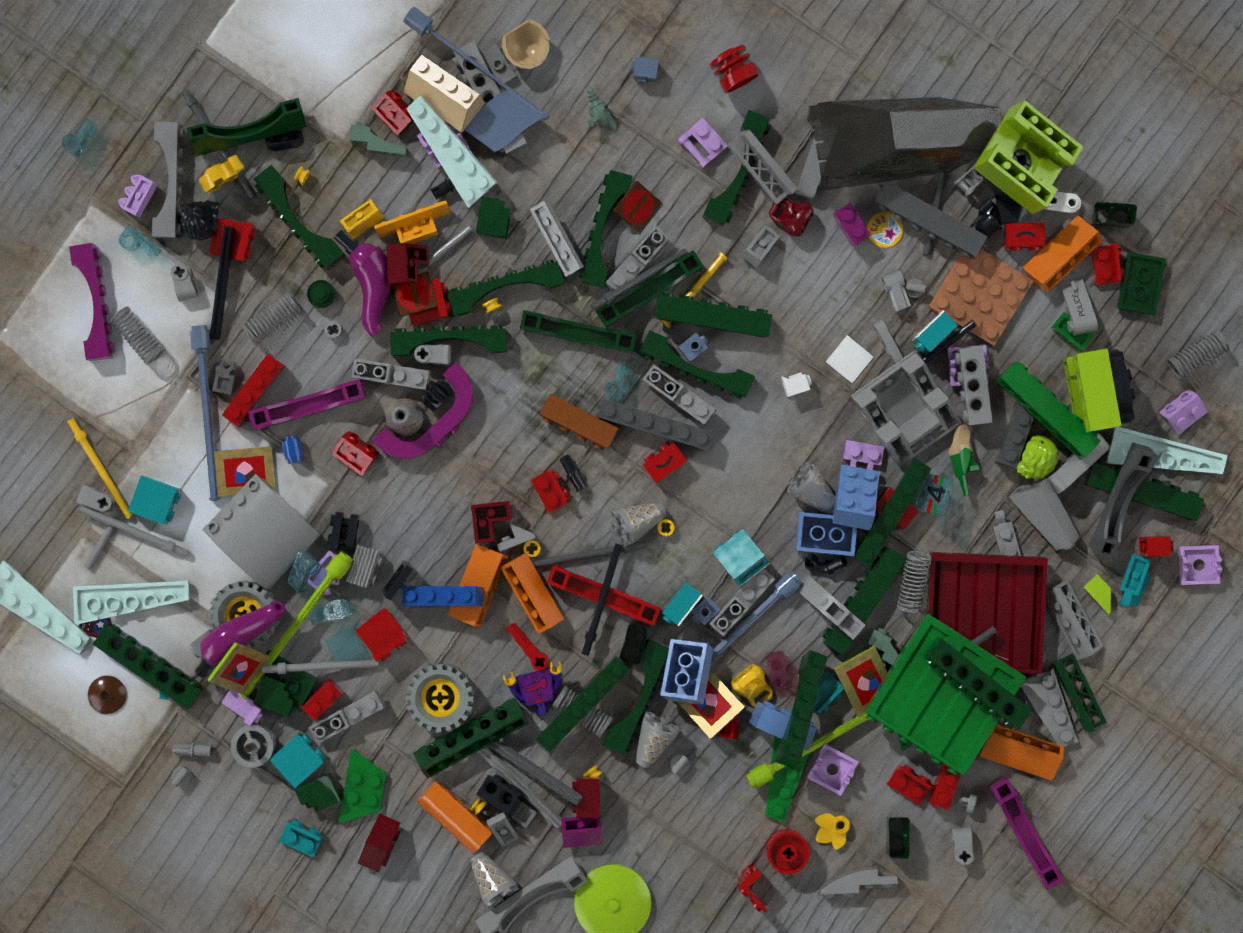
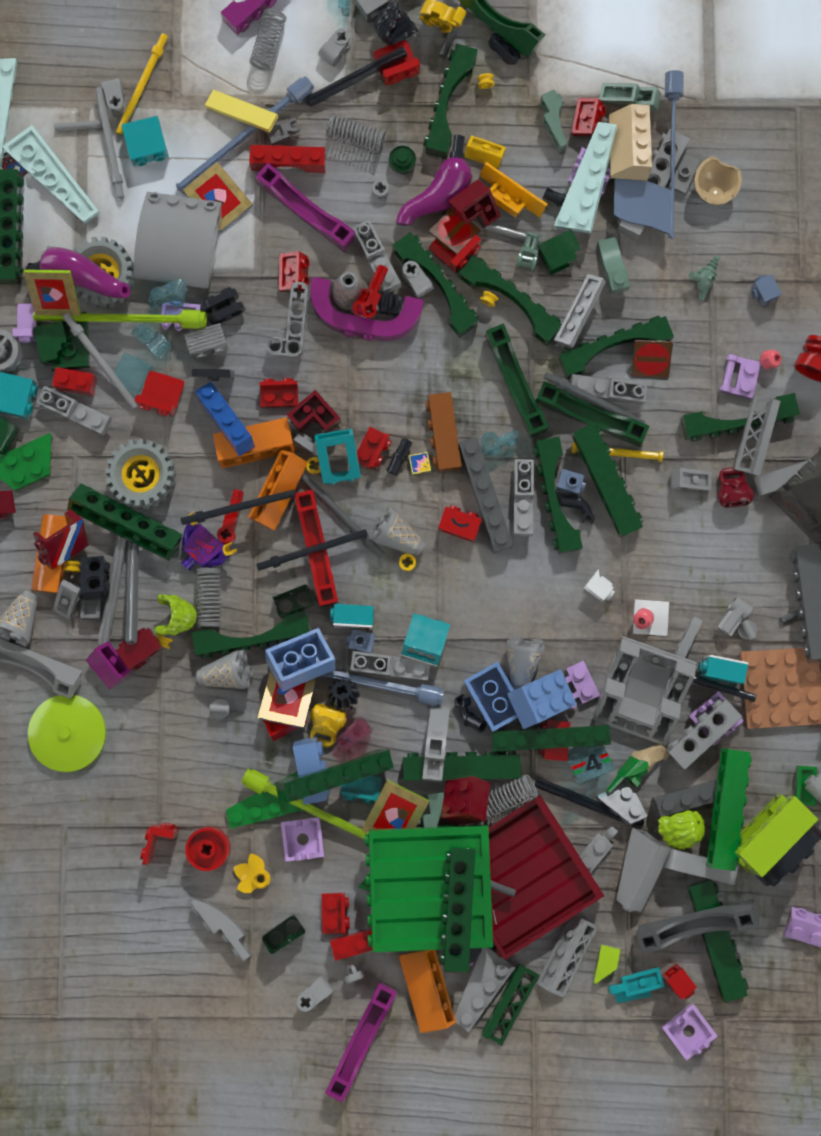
camera: 50 degrees right, 5 degrees down
blue brick [281,435,304,464] -> none
dark green arch [534,656,630,754] -> none
magenta brick [832,203,871,247] -> none
sticker [867,212,903,248] -> none
light aqua wing [1106,427,1228,474] -> none
none -> dark red panel [33,509,89,570]
none -> lime hair [155,594,197,636]
none -> black bar [180,489,296,525]
none -> light yellow tile [205,90,278,133]
none -> red bracket [259,378,299,408]
none -> light grey beam [266,282,309,357]
none -> teal panel [315,428,361,485]
none -> black gear [326,678,360,712]
none -> red connector [352,265,388,318]
none -> tile [409,452,431,475]
none -> dark red brick [441,776,490,825]
none -> sand green connector [516,231,542,272]
none -> black axle [534,778,644,829]
none -> black piece [560,495,595,525]
none -> wing [596,782,648,826]
none -> sand green slope [597,237,630,294]
none -> sand green slope [599,83,661,111]
none -> coral piece [633,608,654,629]
none -> coral piece [760,349,782,370]

